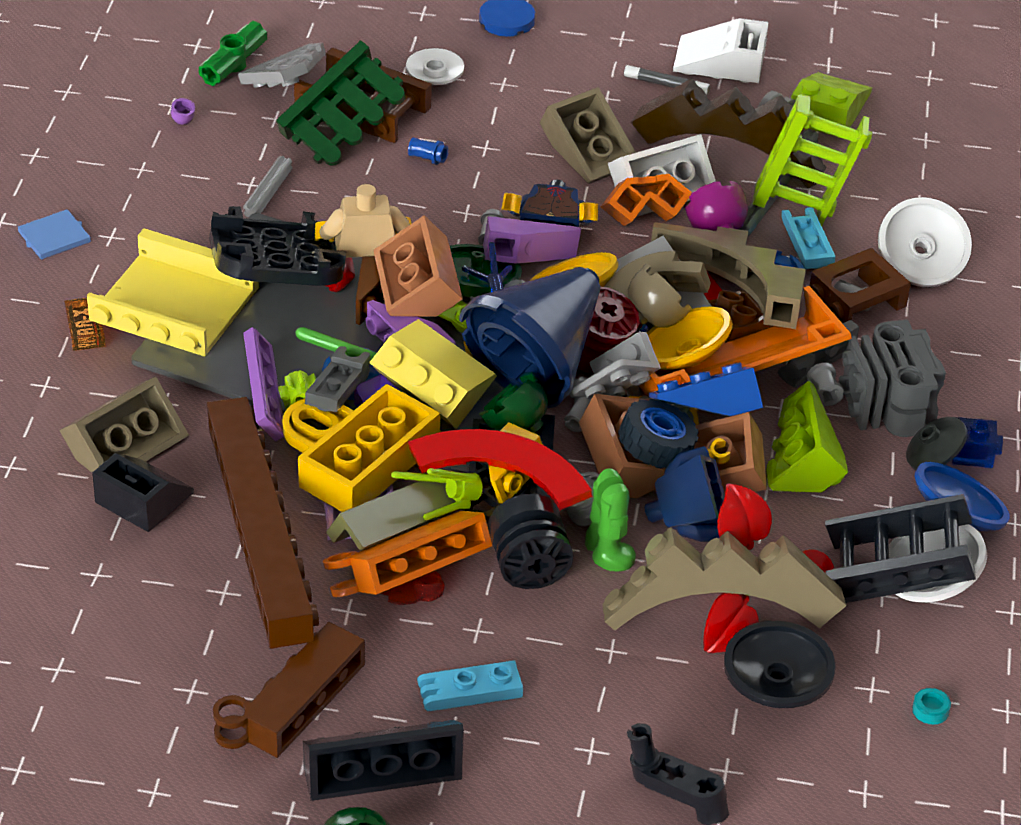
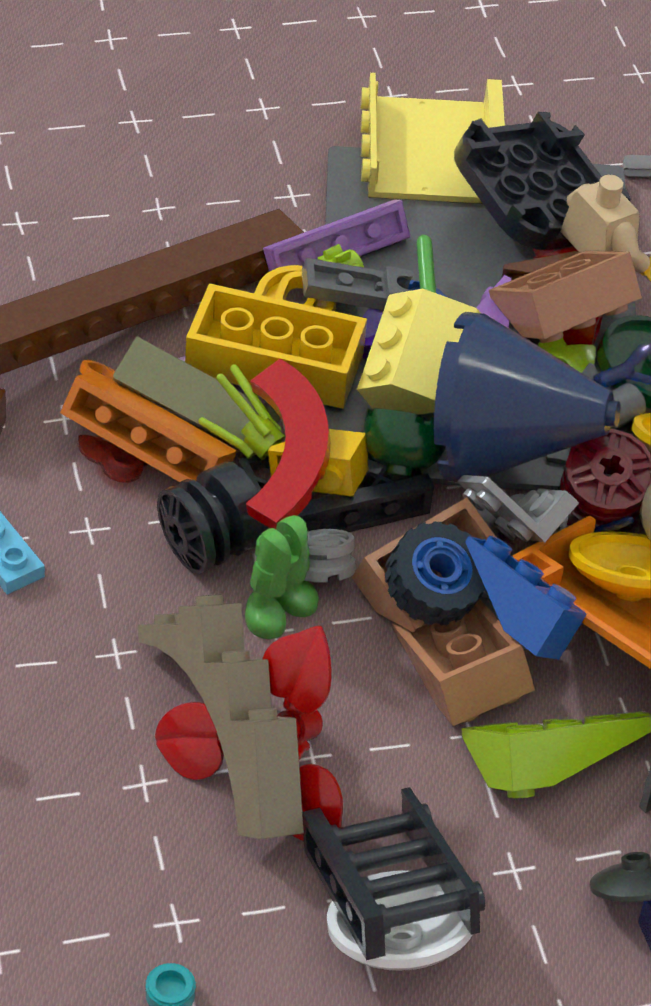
camera: 65 degrees right, 5 degrees up
medium blue piece [18,209,91,259] -> none
dark tan slope [59,376,189,472] -> none
clear orange tile [64,298,106,351] -> none
black slope [92,453,194,532] -> none
dark blue torso [644,438,731,542] -> none
black dish [724,621,836,708] -> none
blue dish [914,462,1010,531] -> none

